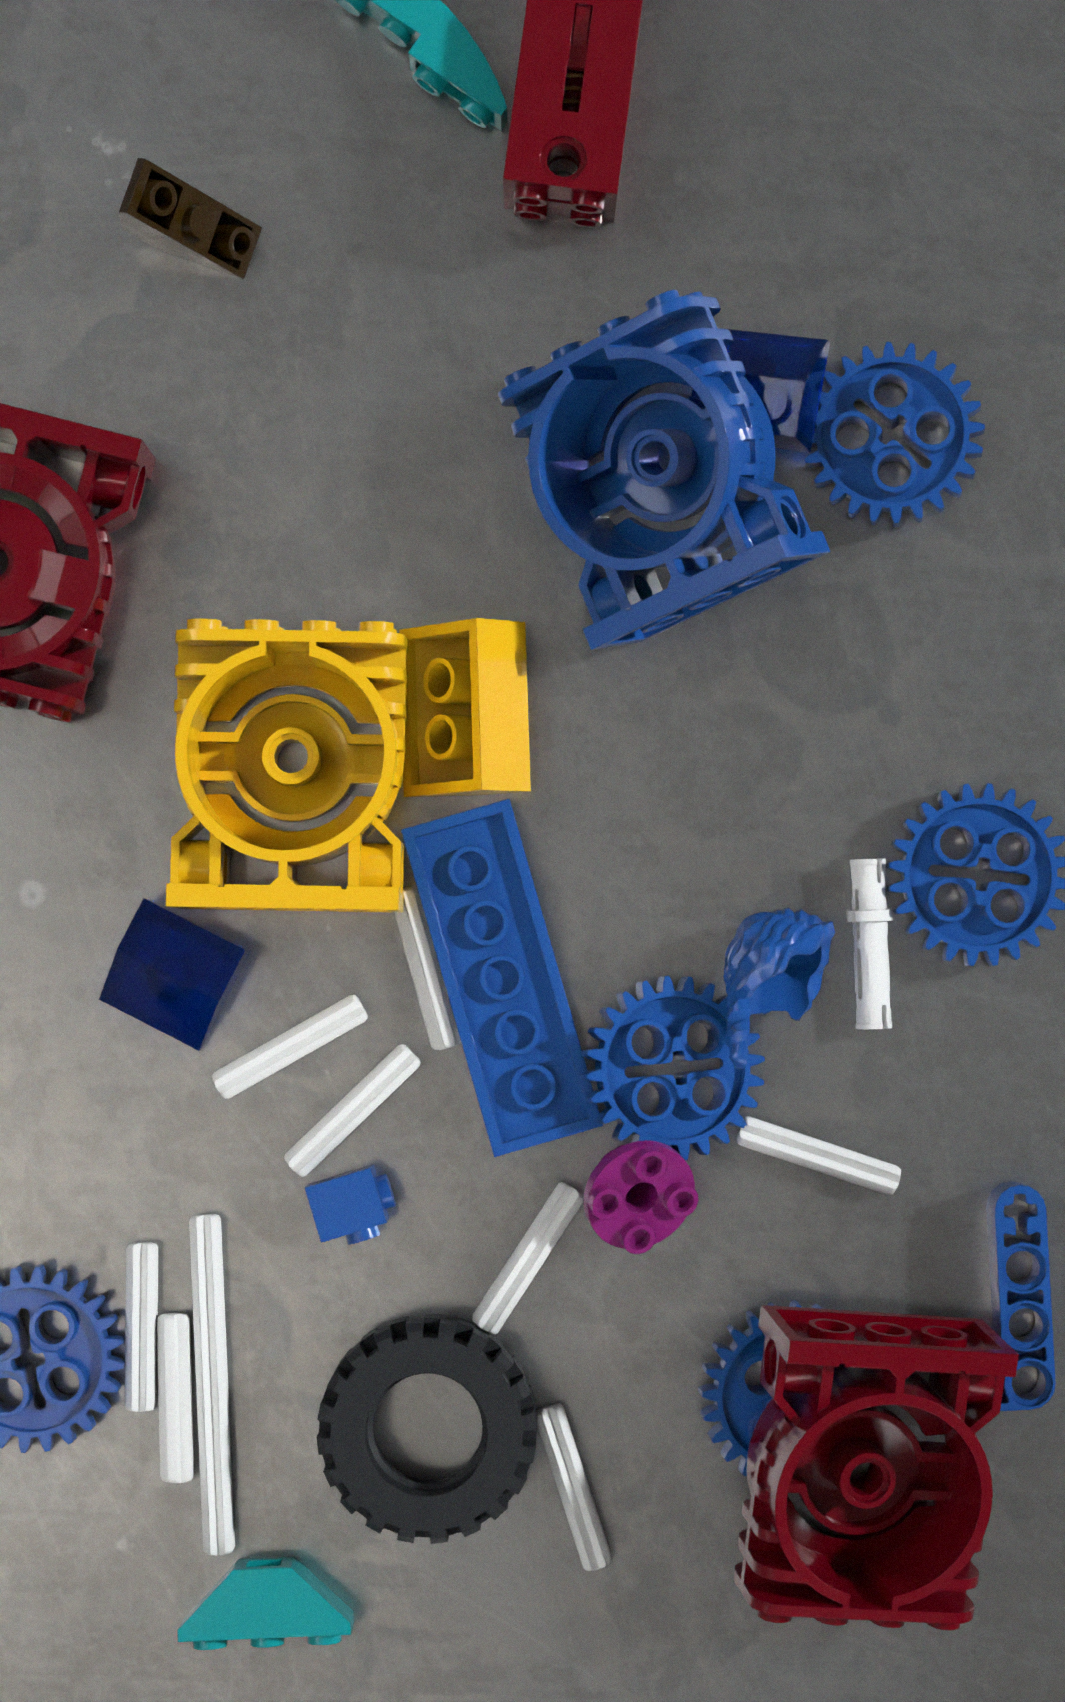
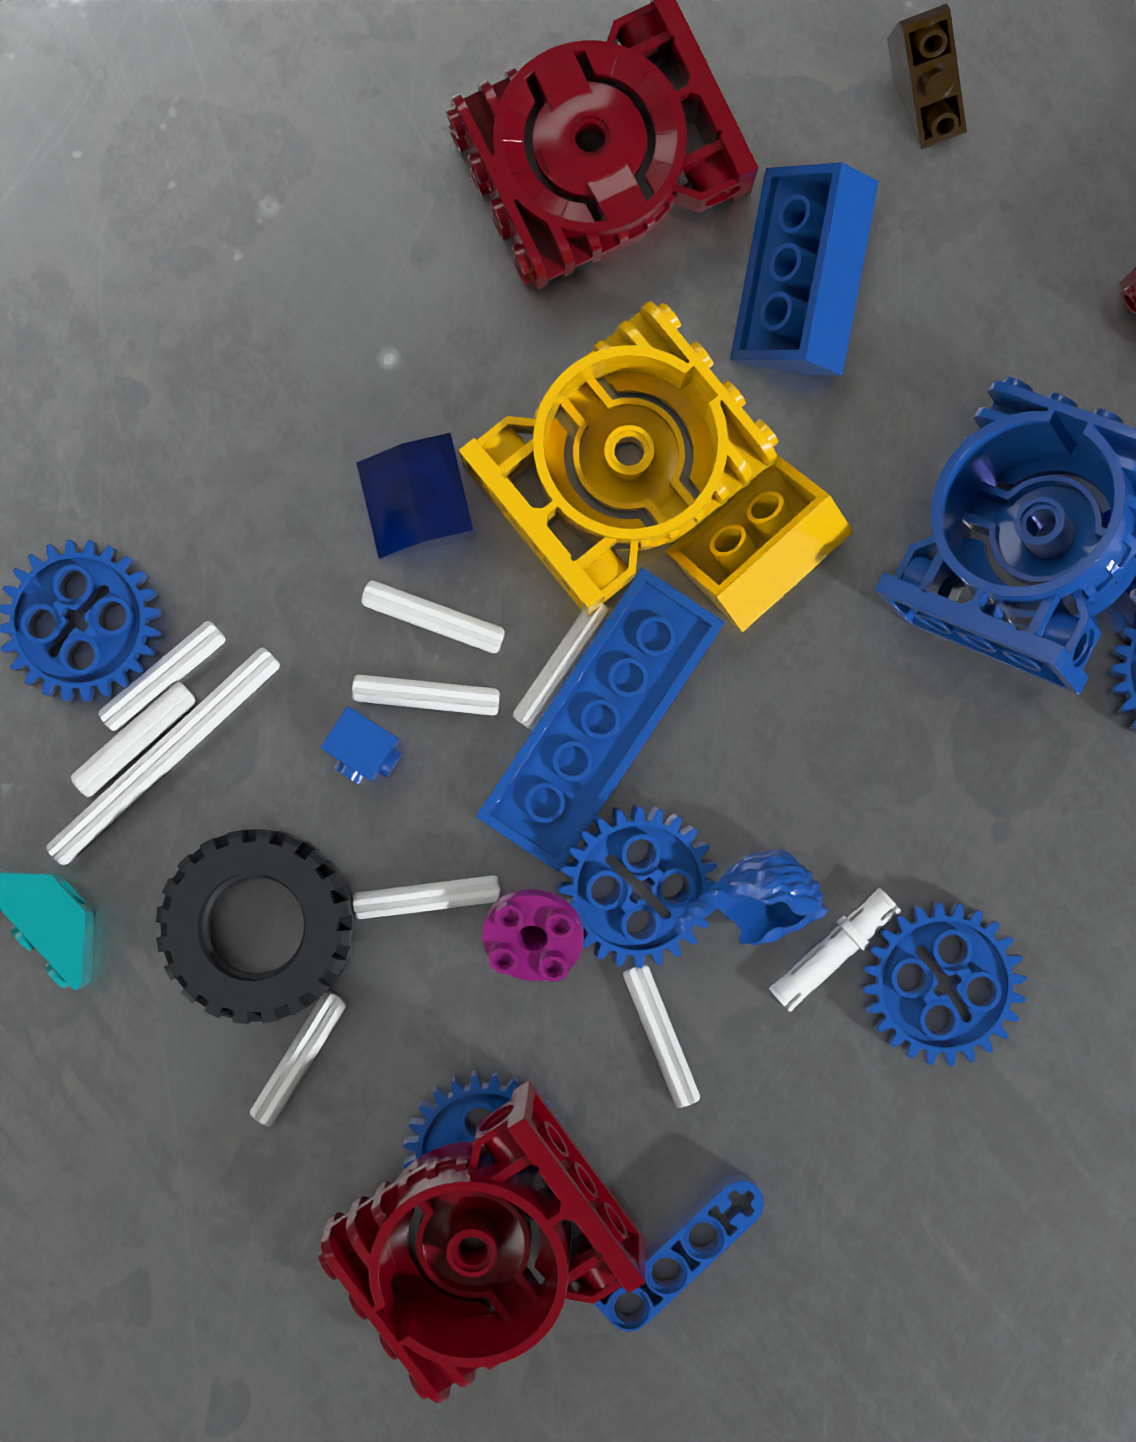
camera: 45 degrees right, 0 degrees up
none -> blue slope [730,162,879,376]

